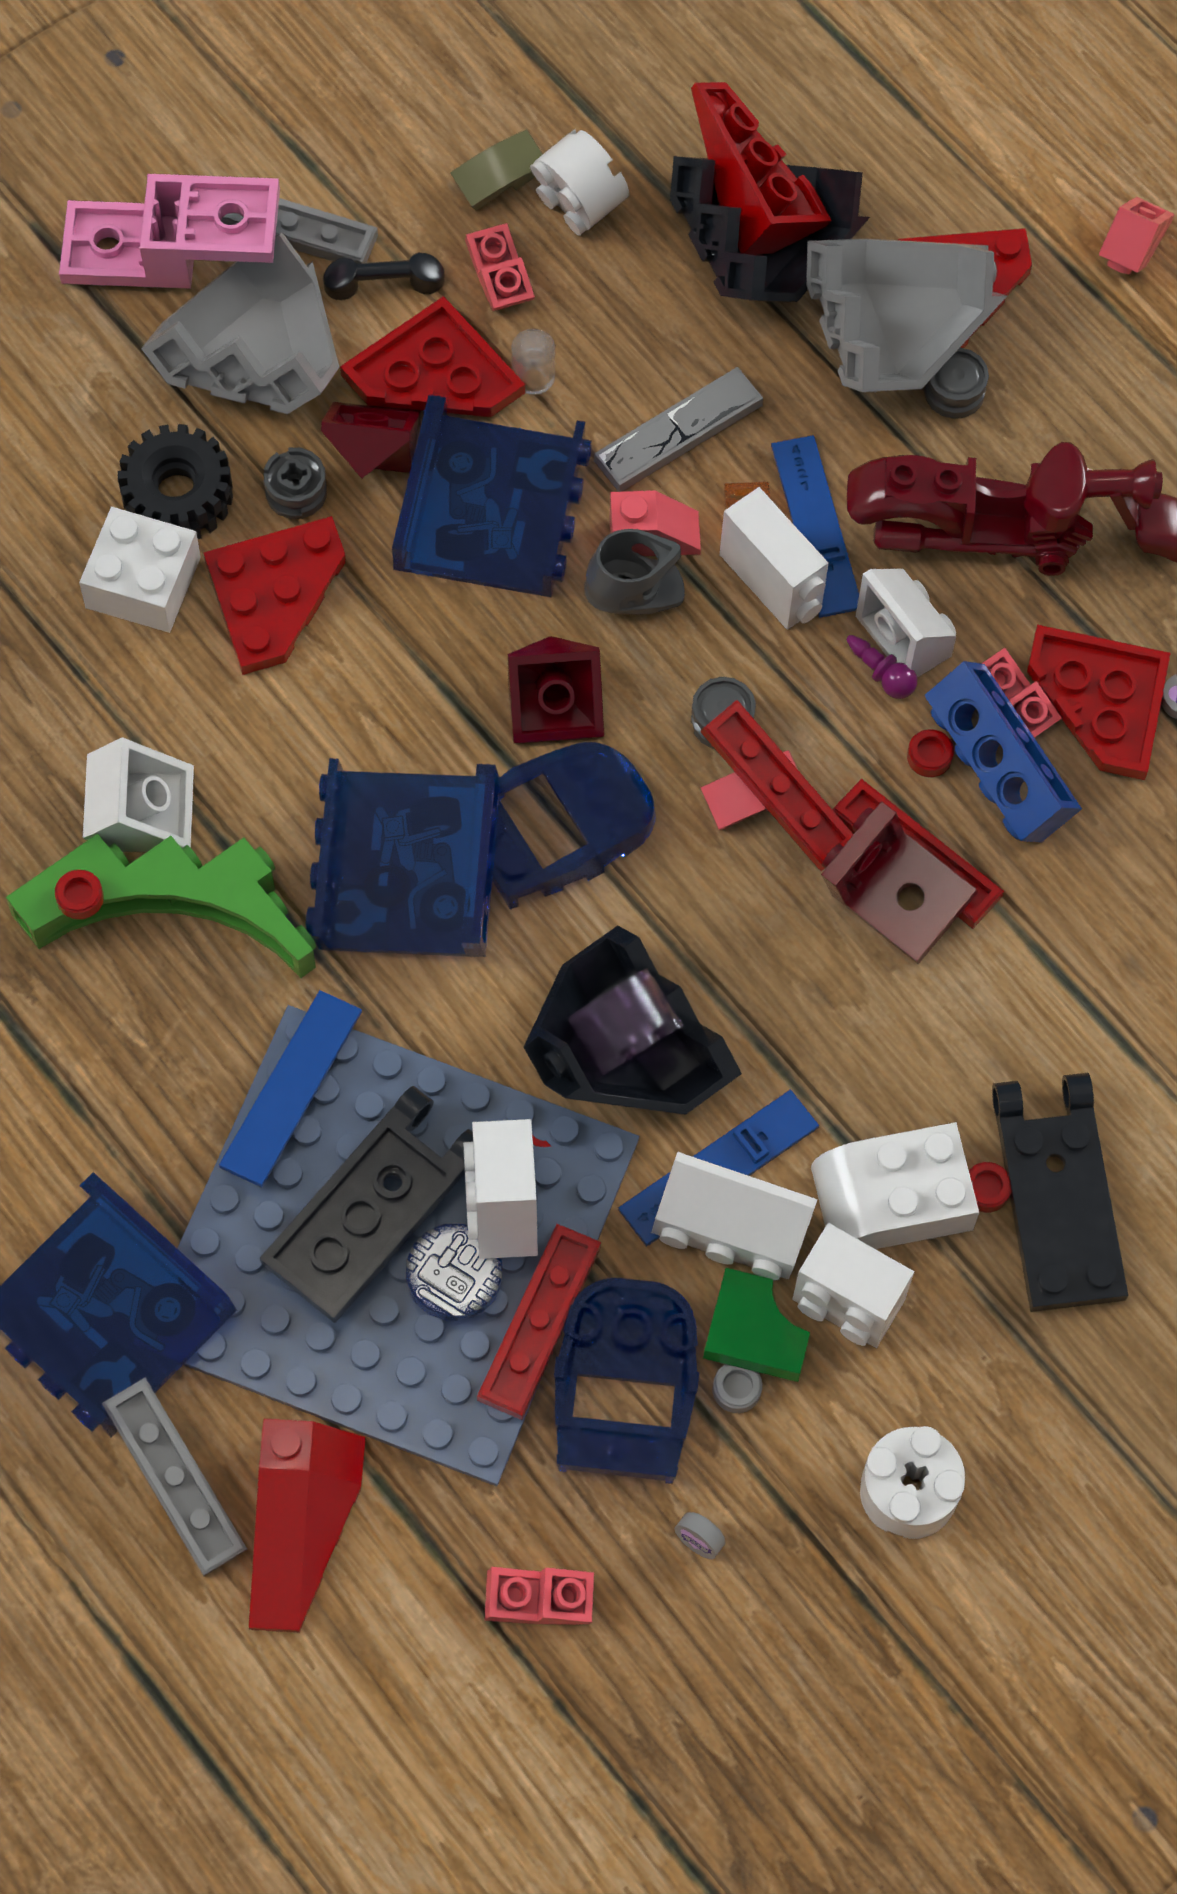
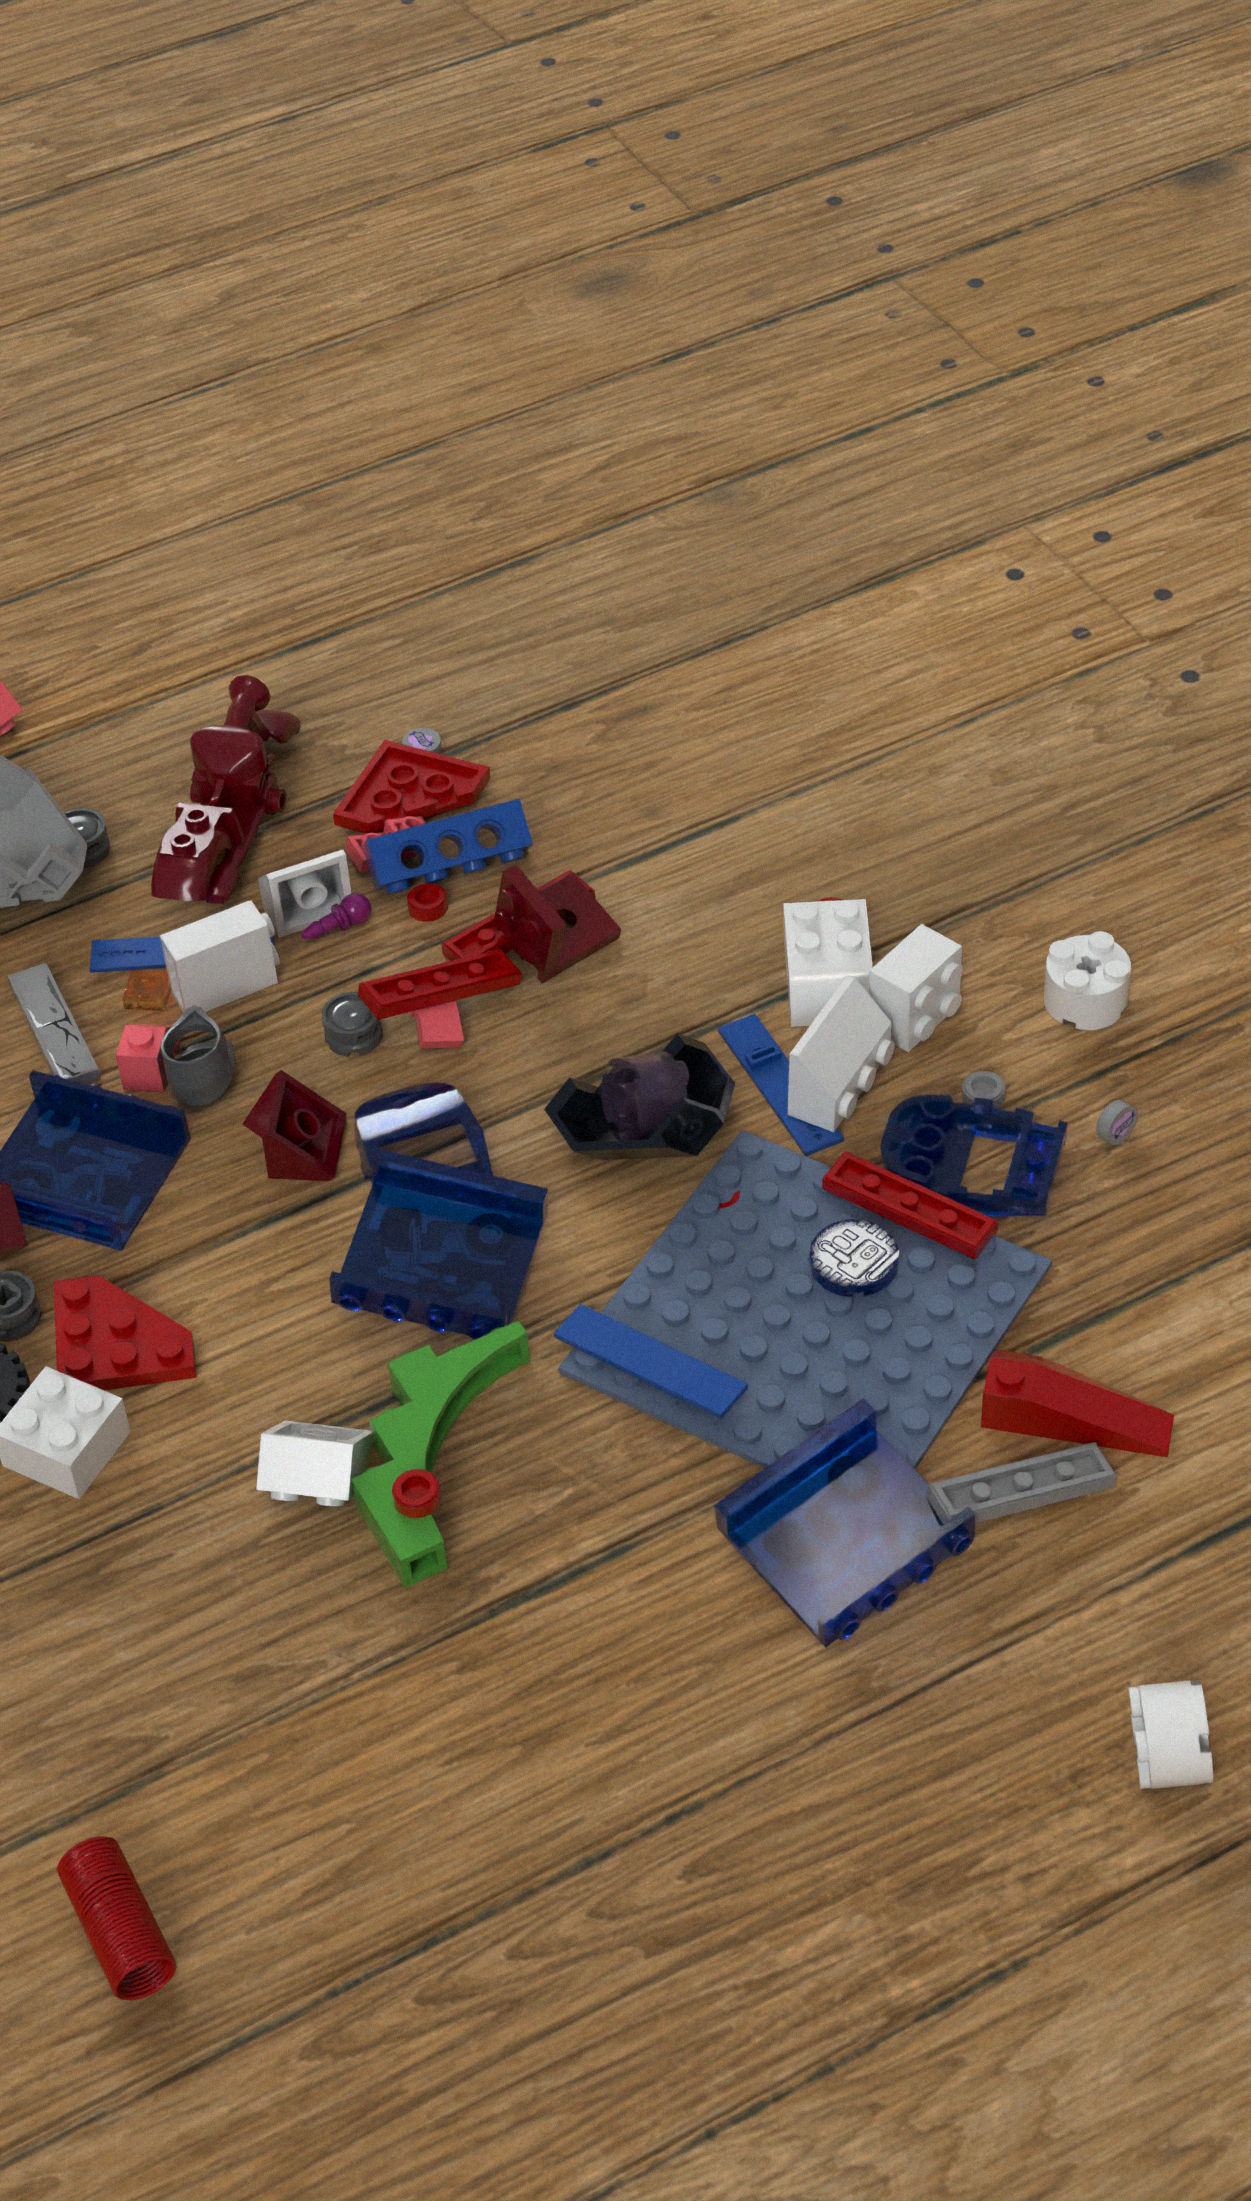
camera: 75 degrees left, 20 degrees down
black hinge [259,1086,473,1323] -> none
white brick [463,1119,538,1259] -> none
coral slope [485,1567,594,1625] -> none
green tile [703,1268,810,1382] -> none
black hinge [992,1072,1129,1312] -> none

